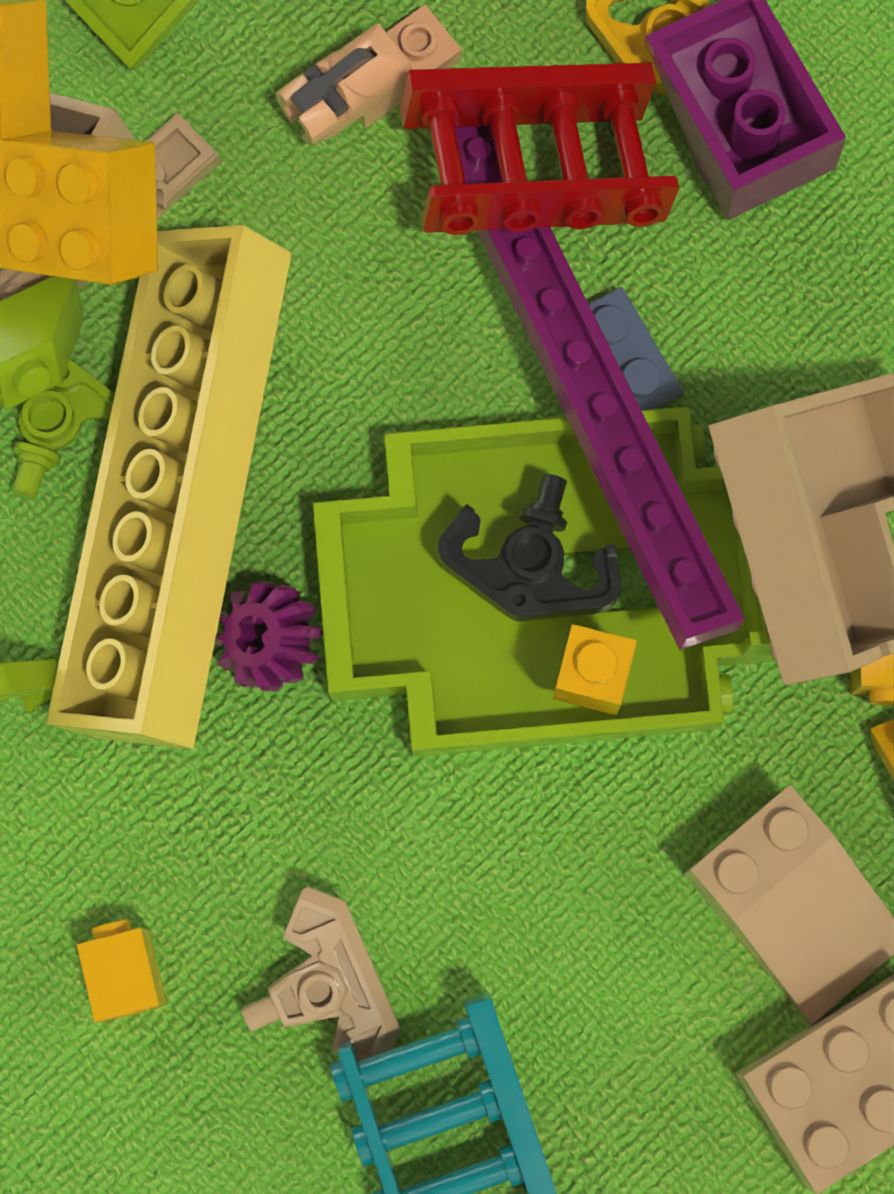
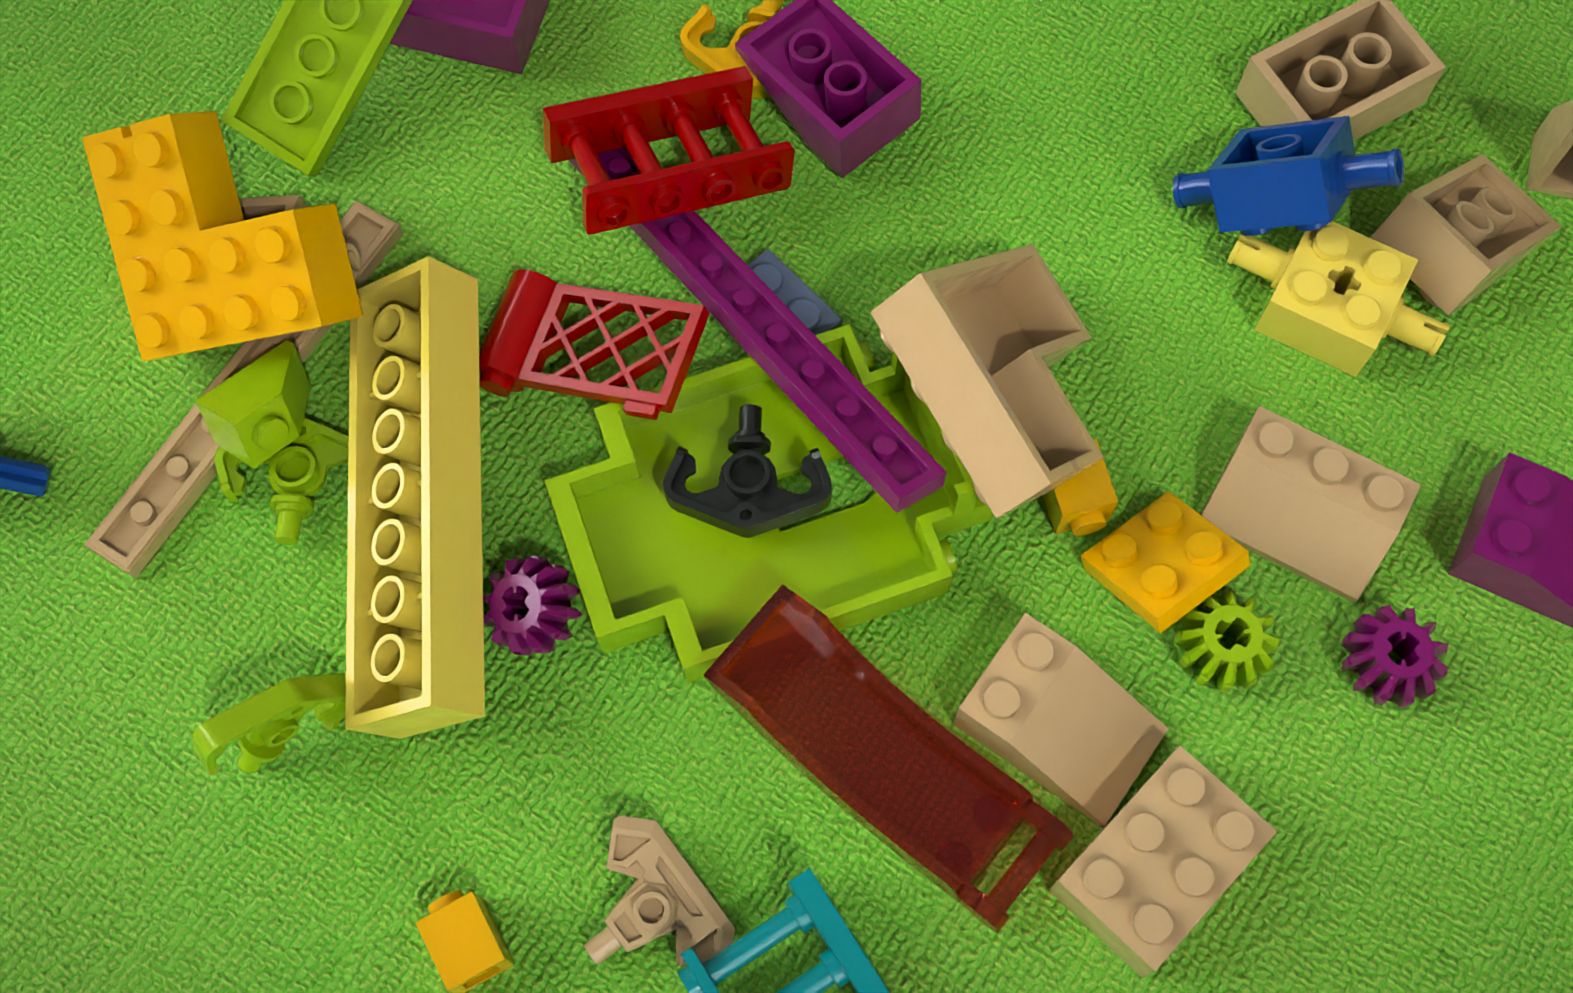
camera: 15 degrees left, 10 degrees down
light nougat plate [276,4,462,146] -> none
yellow brick [553,624,637,715] -> none
none -> red piece [479,269,710,420]
none -> clear red windscreen [703,584,1074,933]

